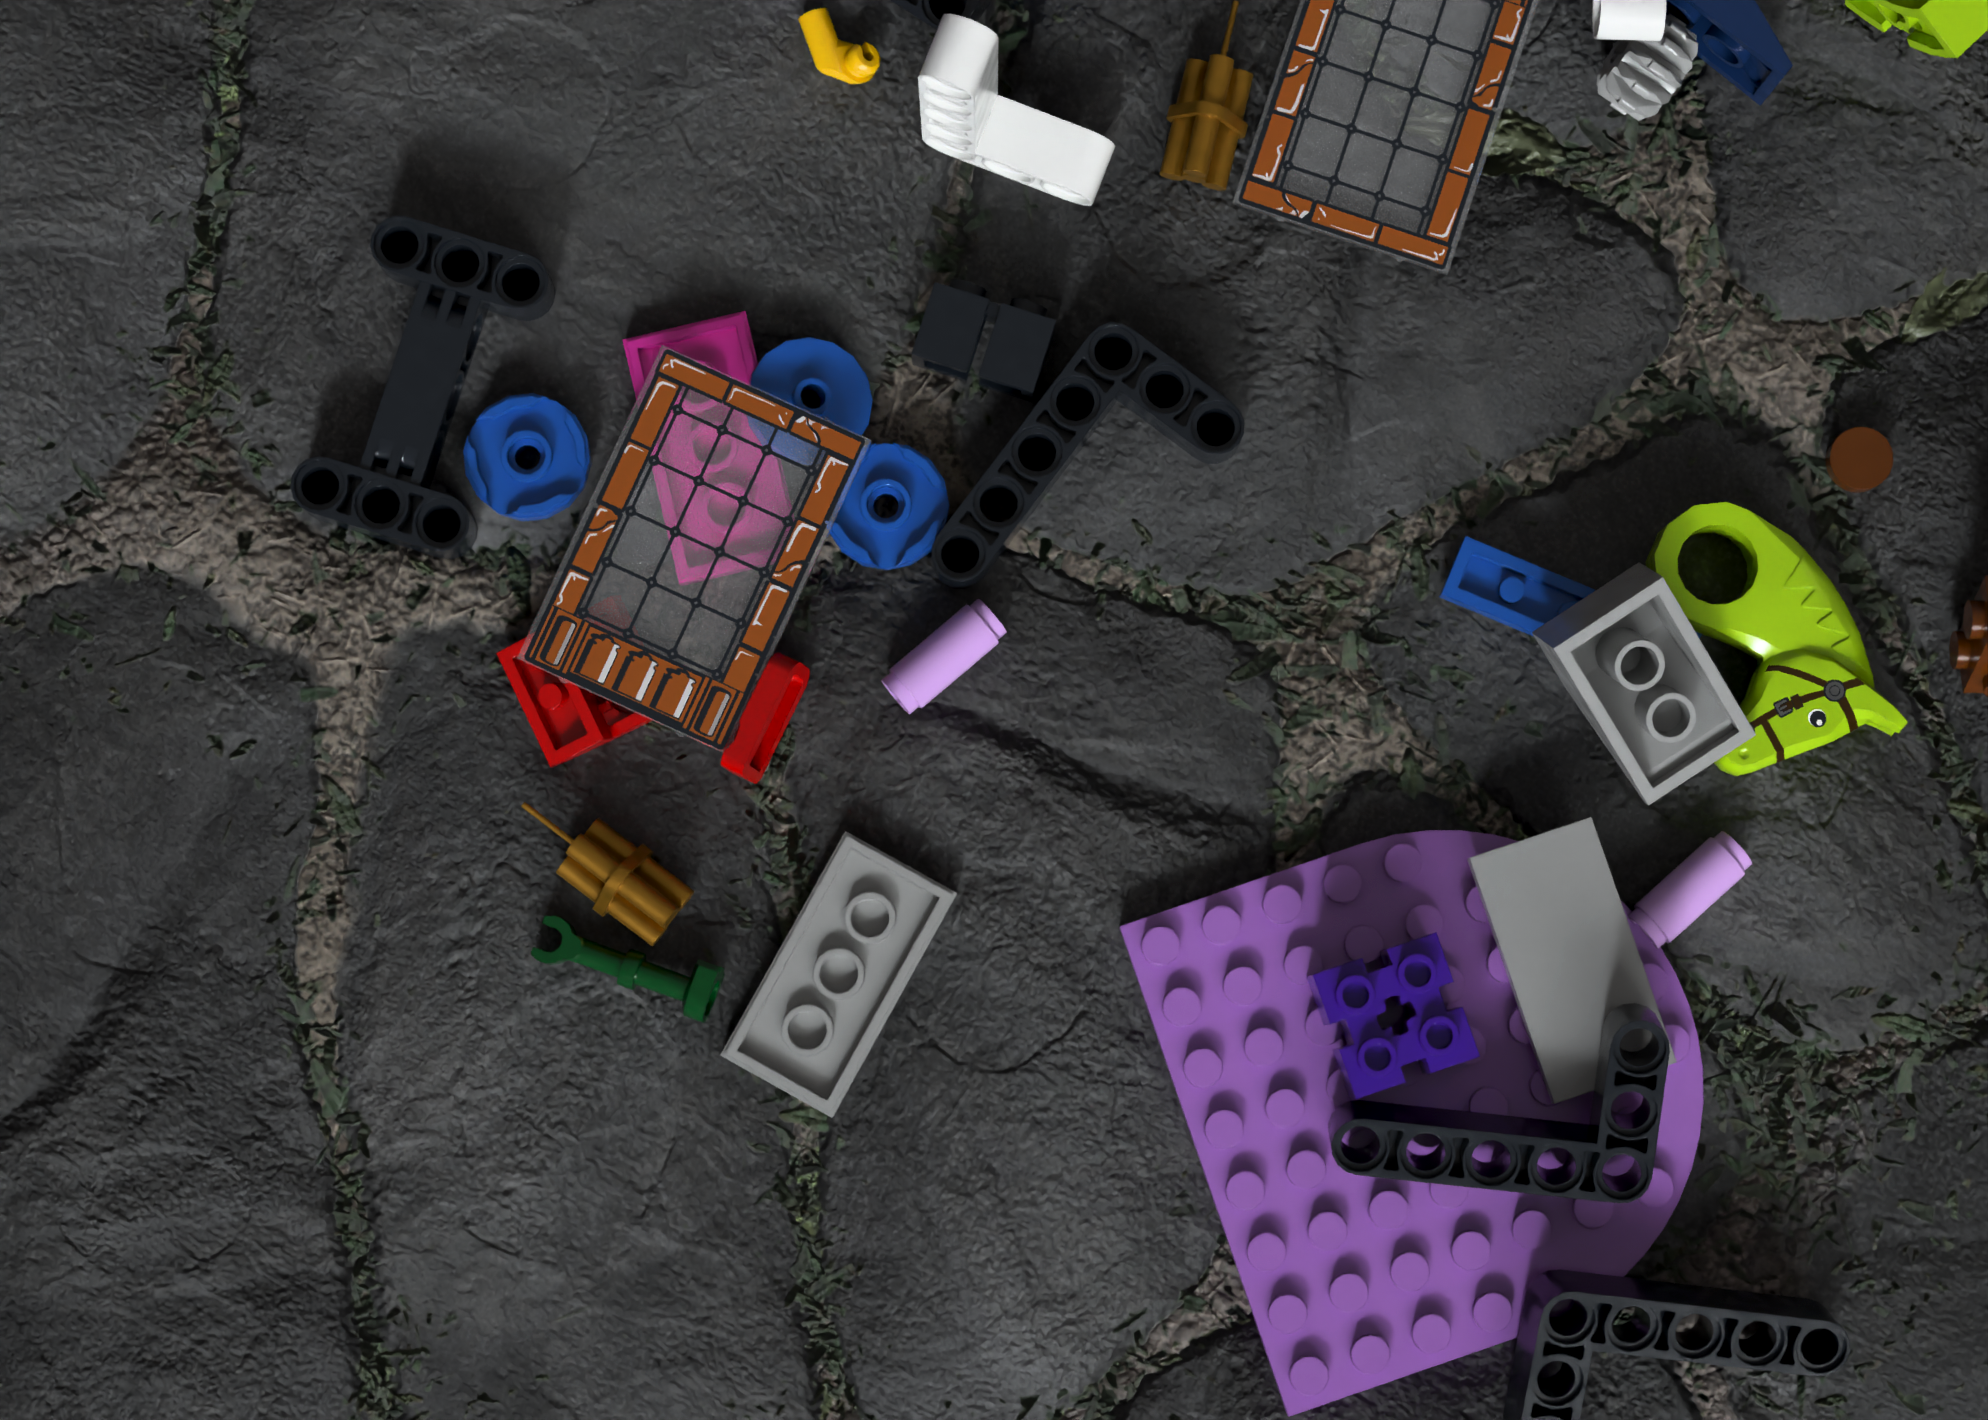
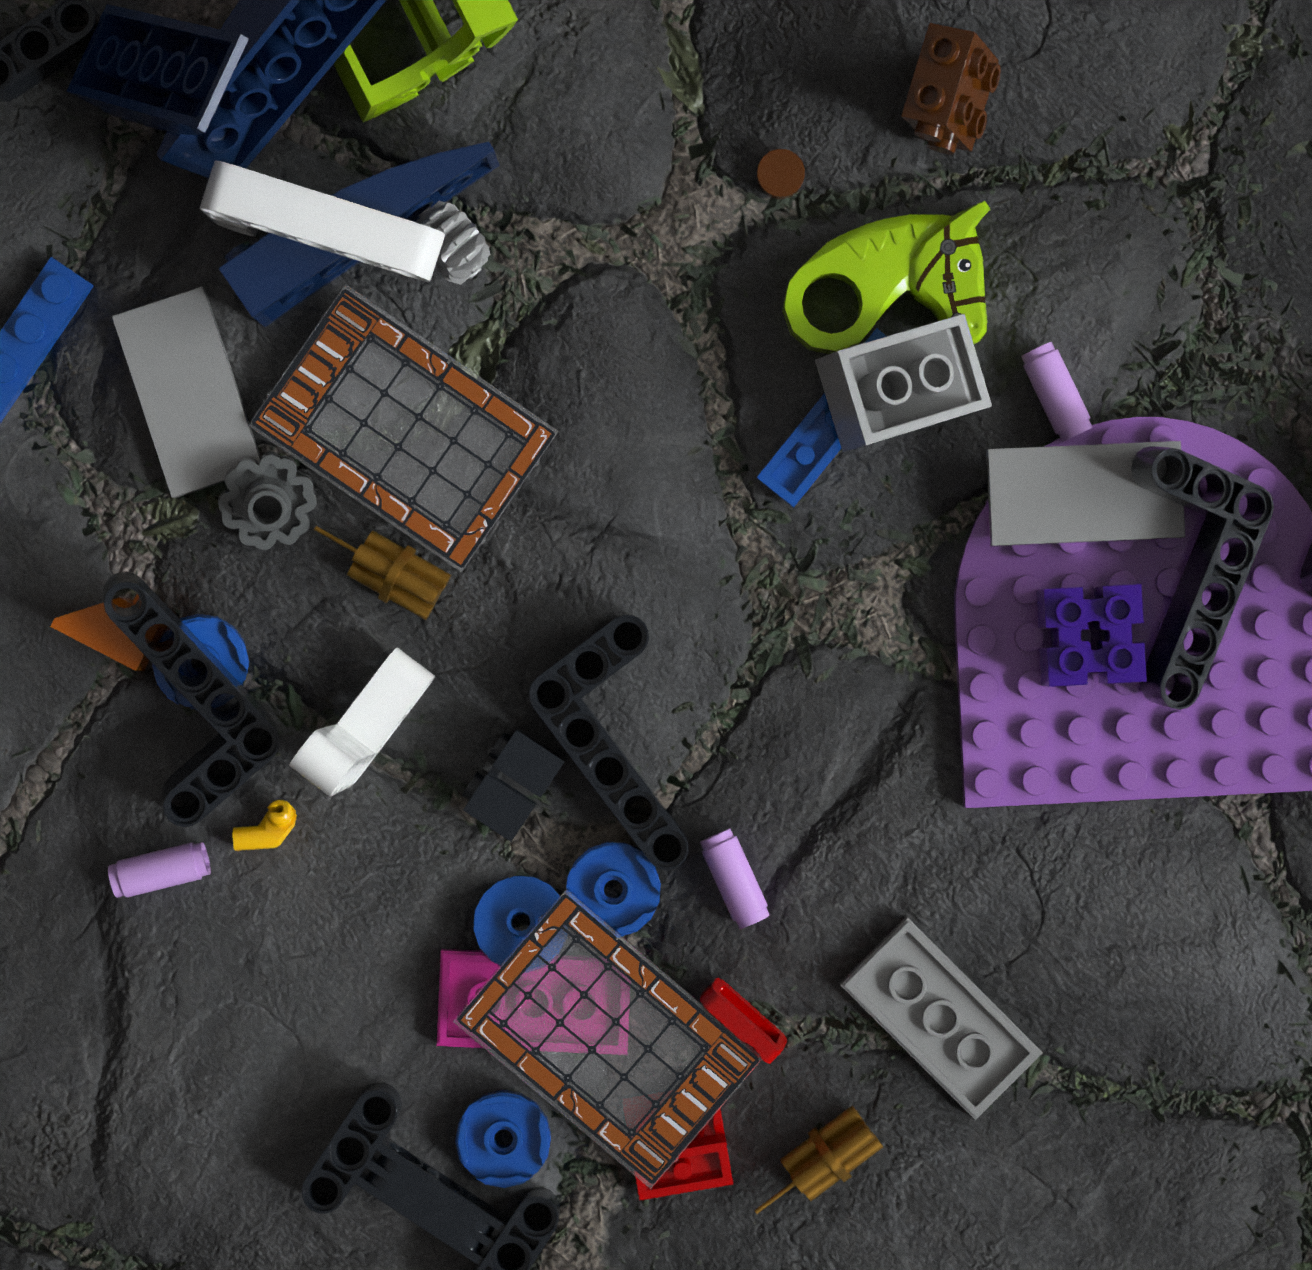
camera: 70 degrees left, 5 degrees up
dark green piece [531,915,725,1023] -> none

